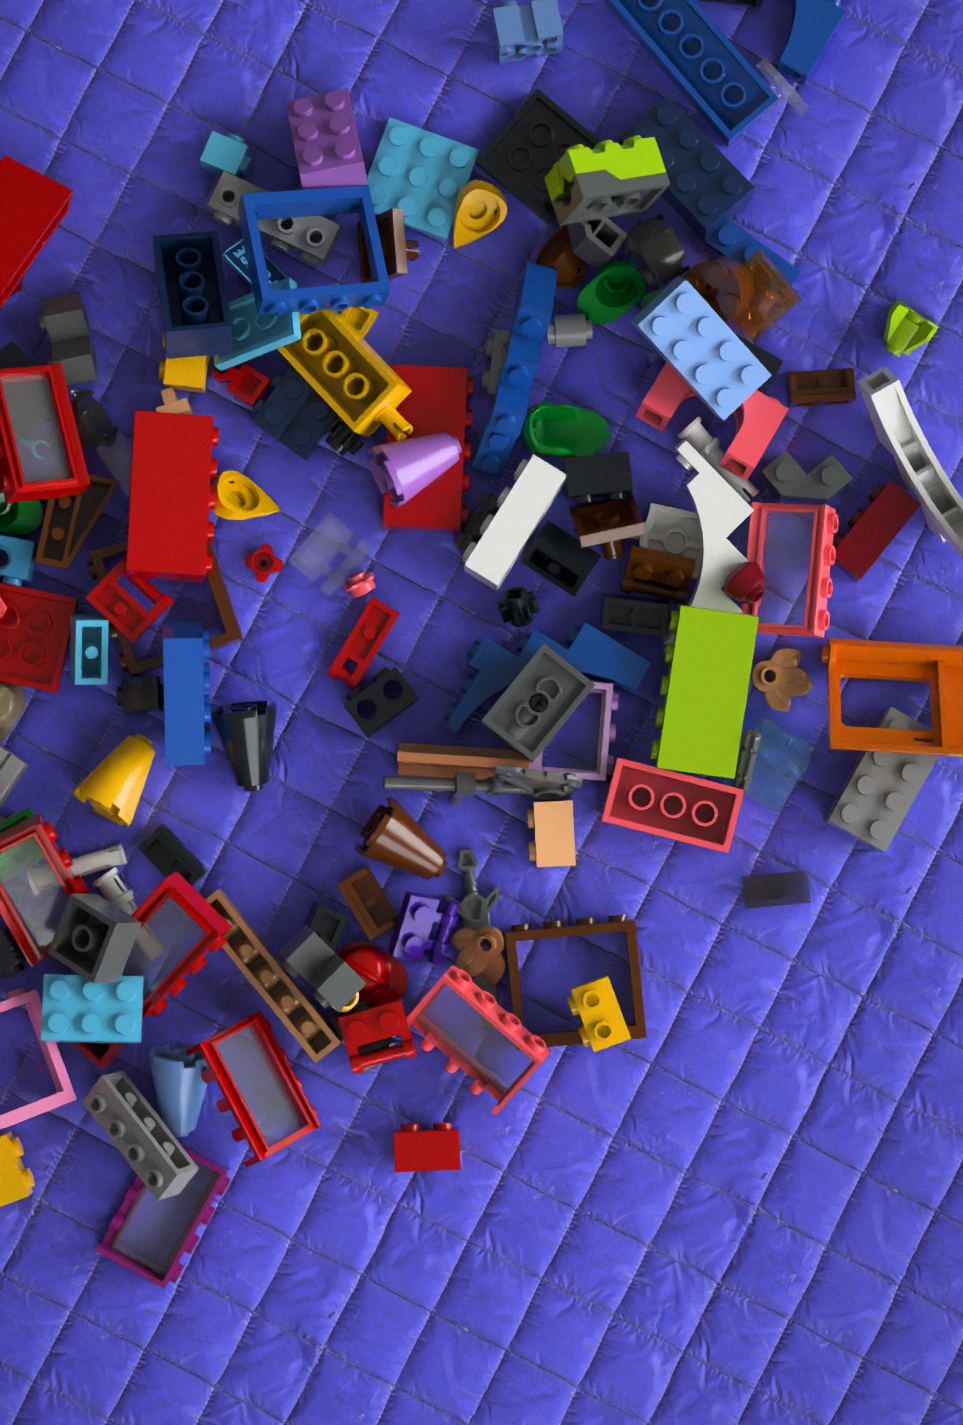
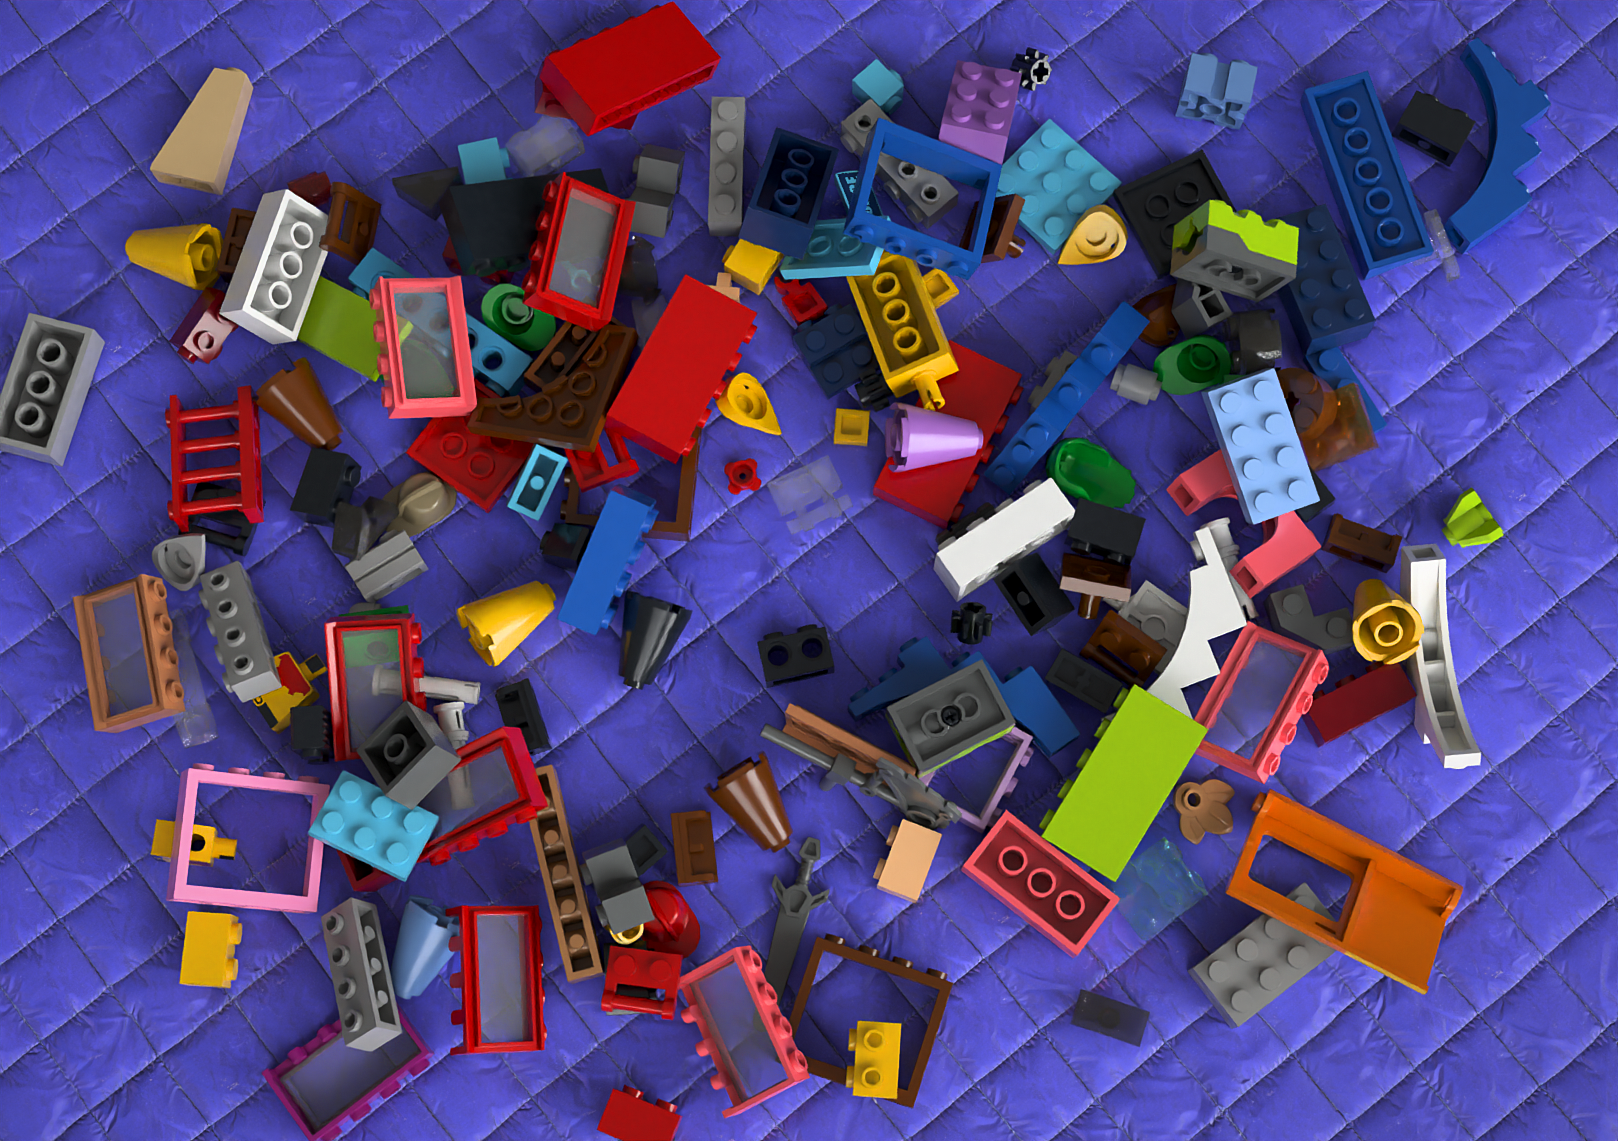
camera: 30 degrees right, 10 degrees down
red plate [327,597,400,691] -> none
coral plate [344,570,376,598] -> none
dark purple plate [388,891,459,965] -> none
medium nougat plate [450,926,507,985] -> none
dark red cone [724,562,766,604] -> none
dark grey axle [732,729,761,791] -> none
none -> reddish brown plate [467,324,639,453]
none -> light grey arch [708,96,746,237]
none -> yellow tile [834,408,870,446]
none -> black gear [1010,47,1052,91]
none -> yellow cone [1352,579,1424,664]

